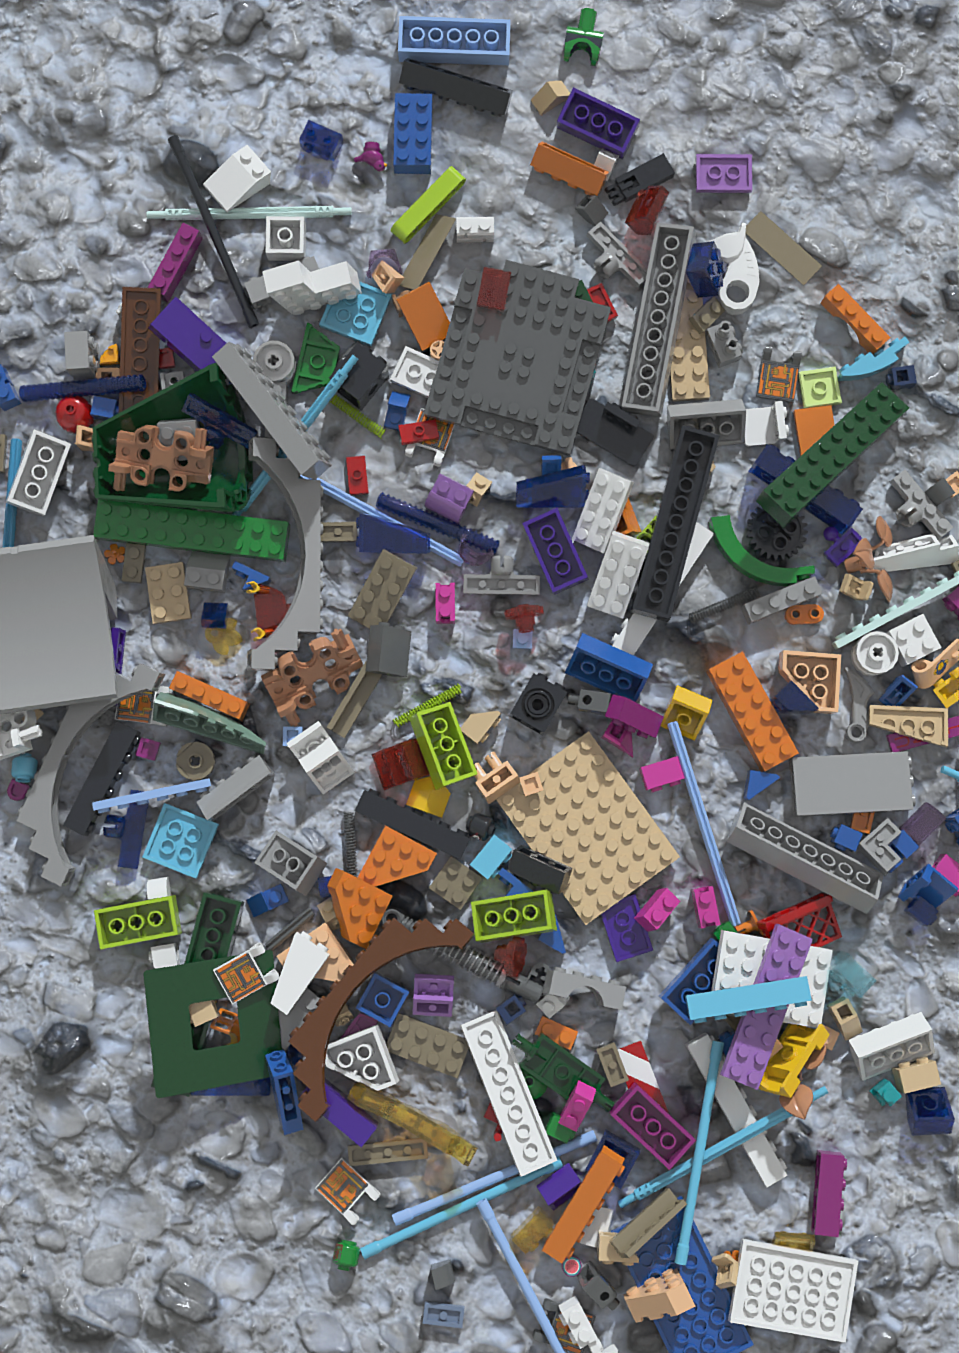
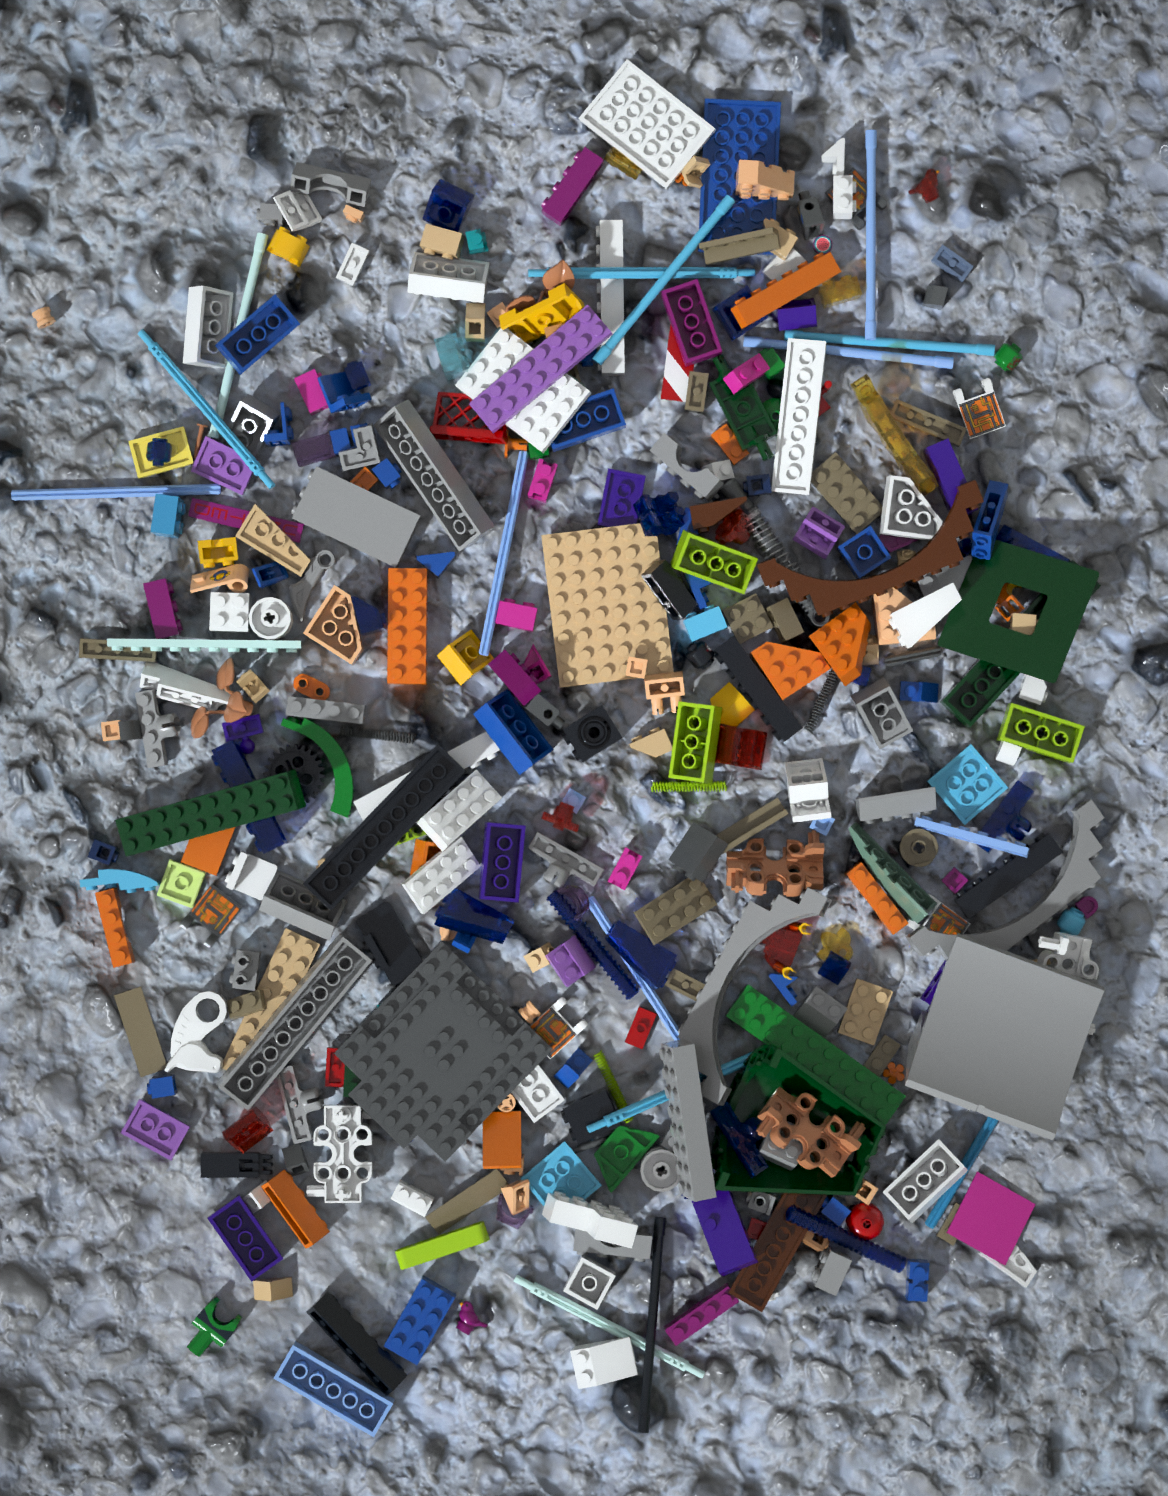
camera: 145 degrees left, 5 degrees up
light orange tile [100,344,120,366] -> none
flag [213,943,280,1004] -> none
clear blue brick [299,120,344,161] -> none
red plate [398,419,439,445] -> none
clear red plate [477,267,511,311] -> none
dark pink brick [634,888,680,932] -> none
medium azure brick [685,976,812,1023] -> none
clear blue brick [686,241,727,298] -> none
none -> blue brick [147,1074,177,1099]
none -> white gear [306,1103,373,1203]
none -> light nougat wheel [518,1000,542,1024]
none -> clear blue hips [633,492,686,536]
none -> reddish brown slope [689,496,747,533]
none -> dark tan hinge [765,598,804,644]

